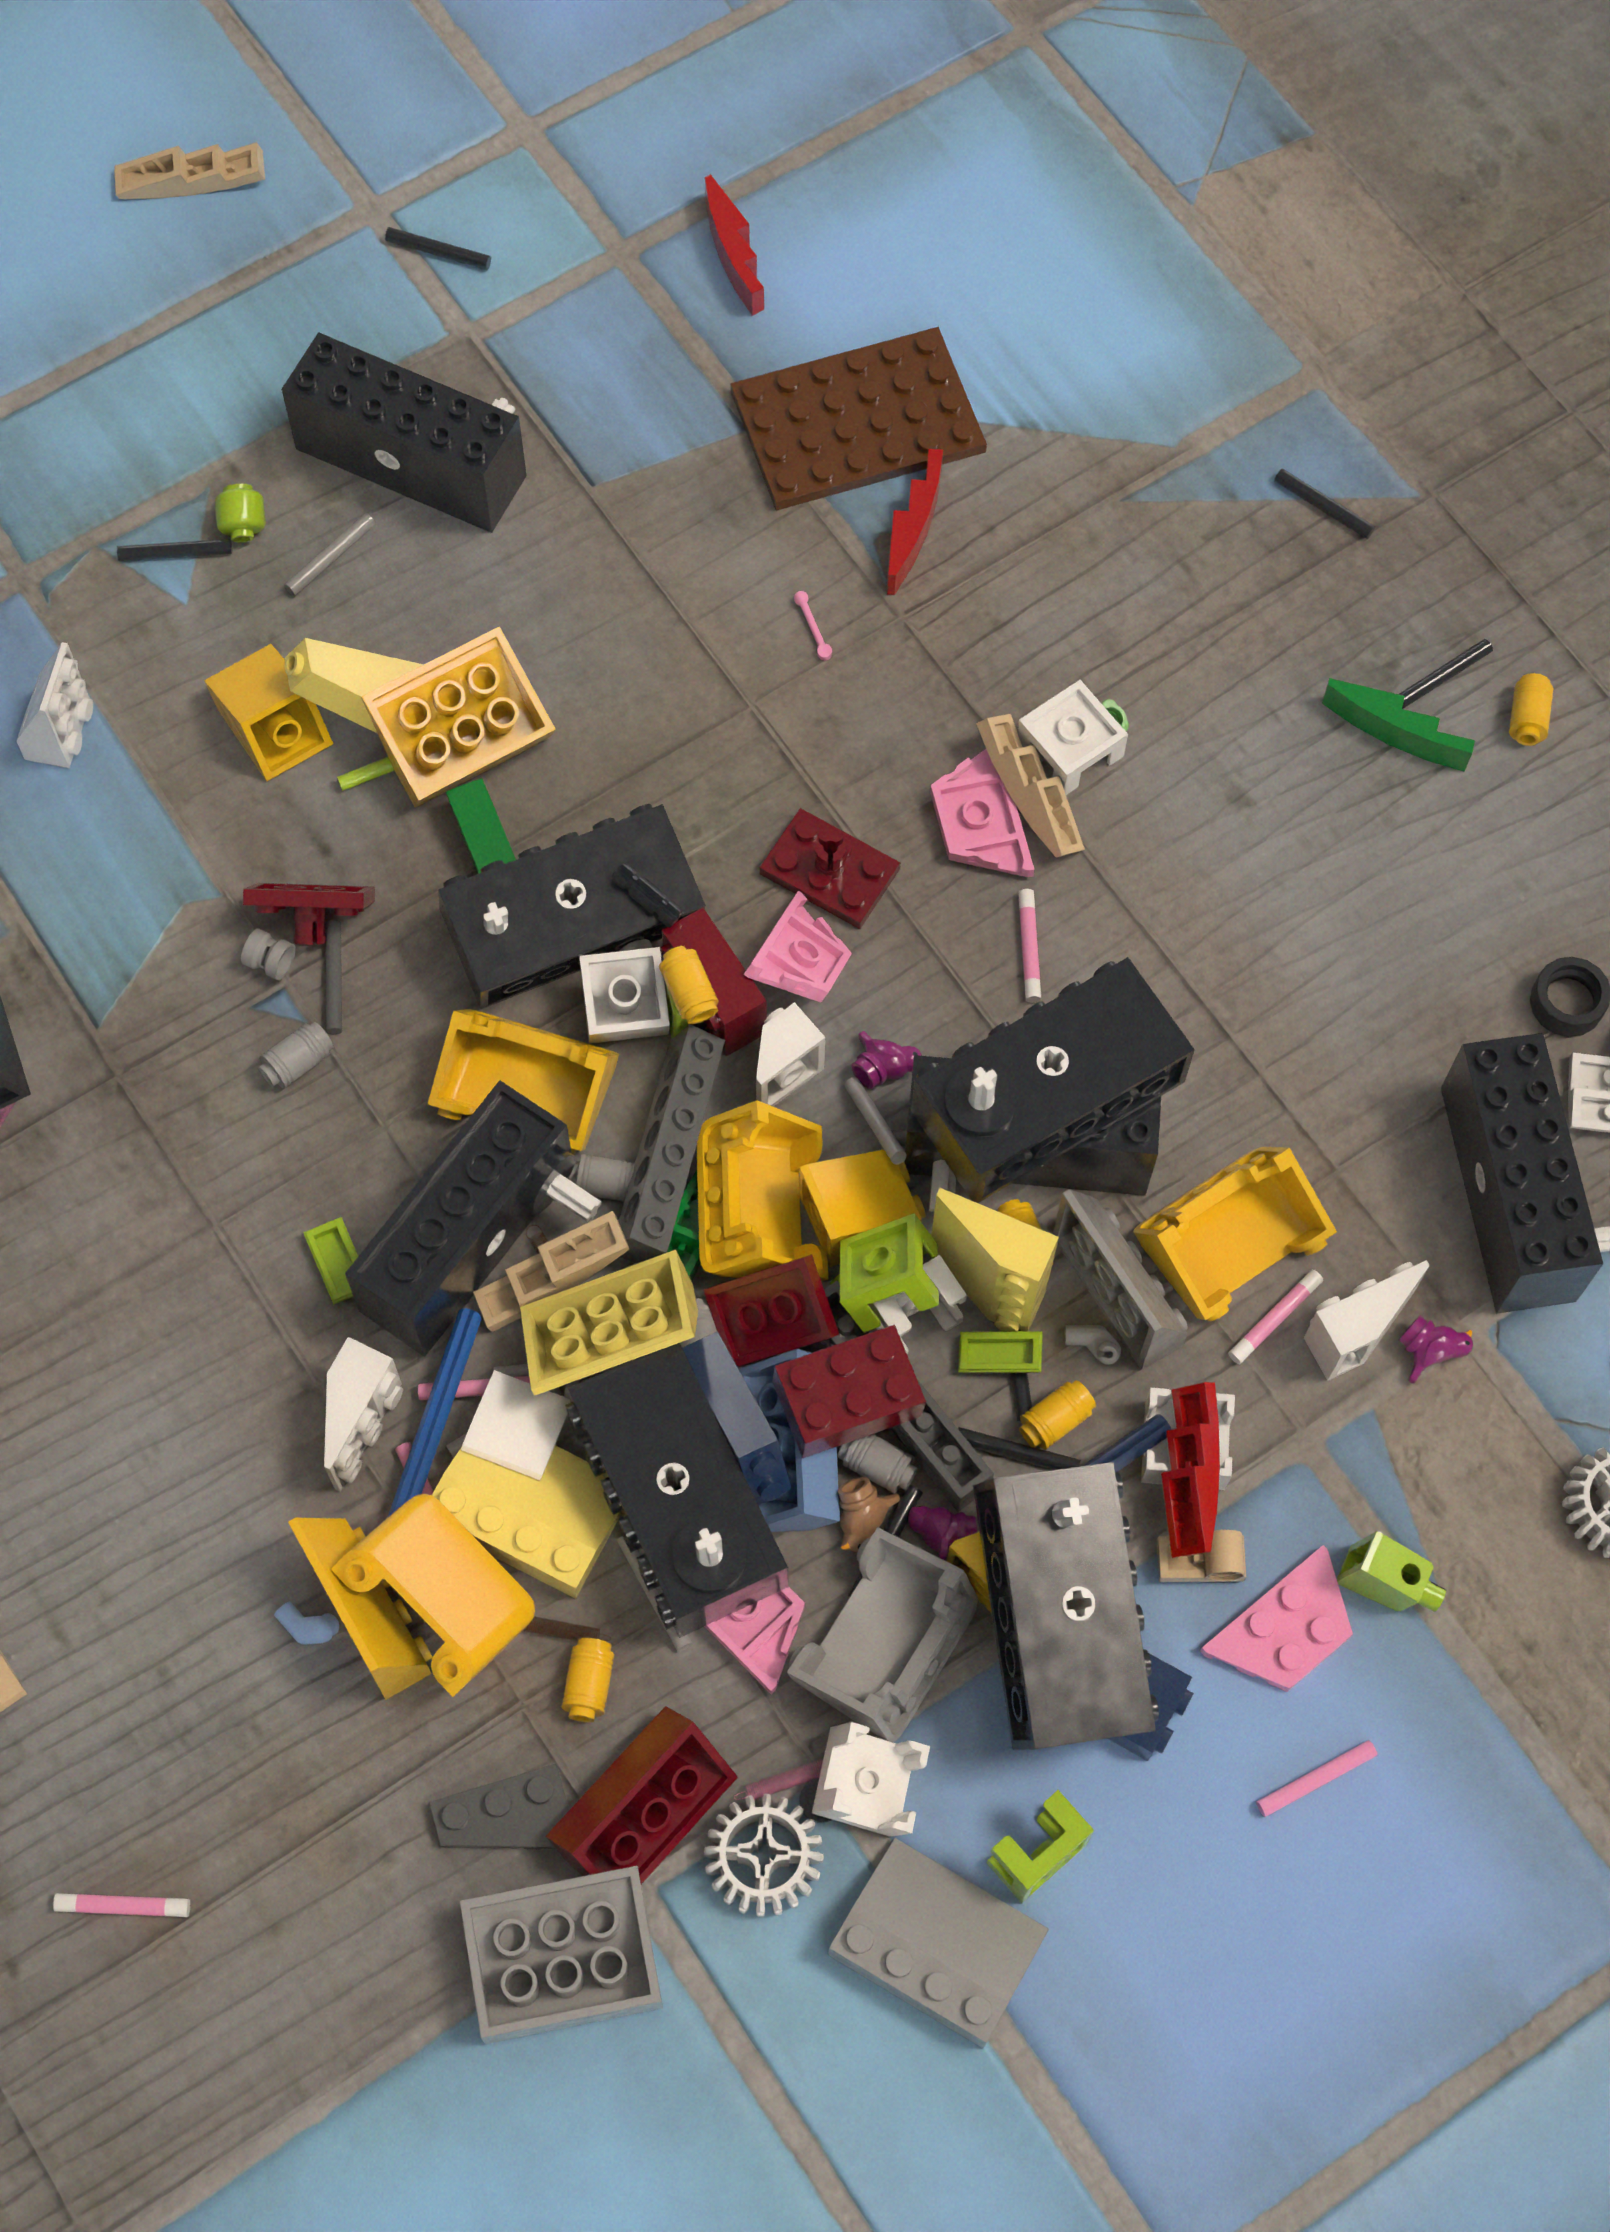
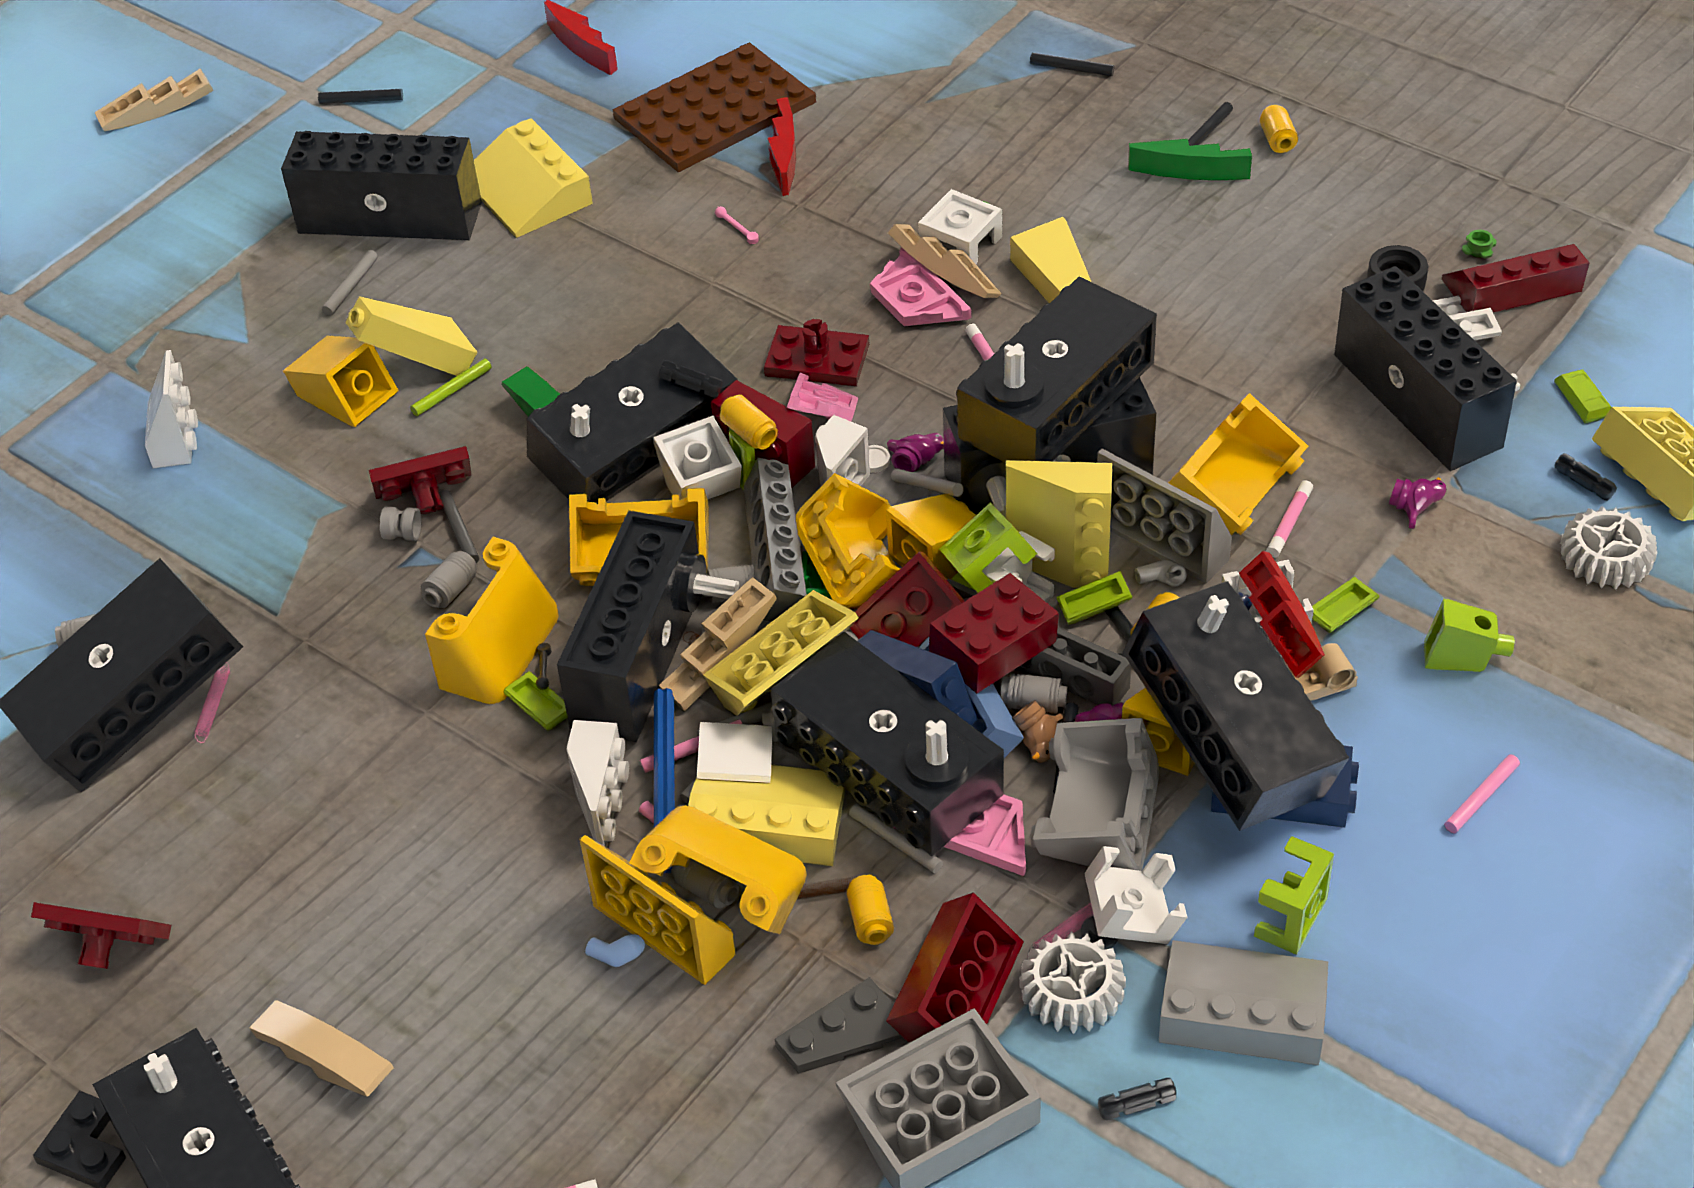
camera: 15 degrees left, 20 degrees down
black bar [117,539,233,561] -> none
lime head [215,484,266,543] -> none
yellow slope [361,626,556,808] -> none
bright pink wing [1200,1545,1353,1692] -> none
white slope [1304,1260,1430,1381] -> none
none -> yellow windscreen [425,537,559,704]
none -> light yellow slope [474,118,593,238]
none -> black hinge [535,643,552,690]
none -> white piece [868,445,890,473]
none -> light yellow slope [1010,217,1091,303]
none -> black axle [1098,1077,1177,1120]
none -> lime tile [1312,576,1380,633]

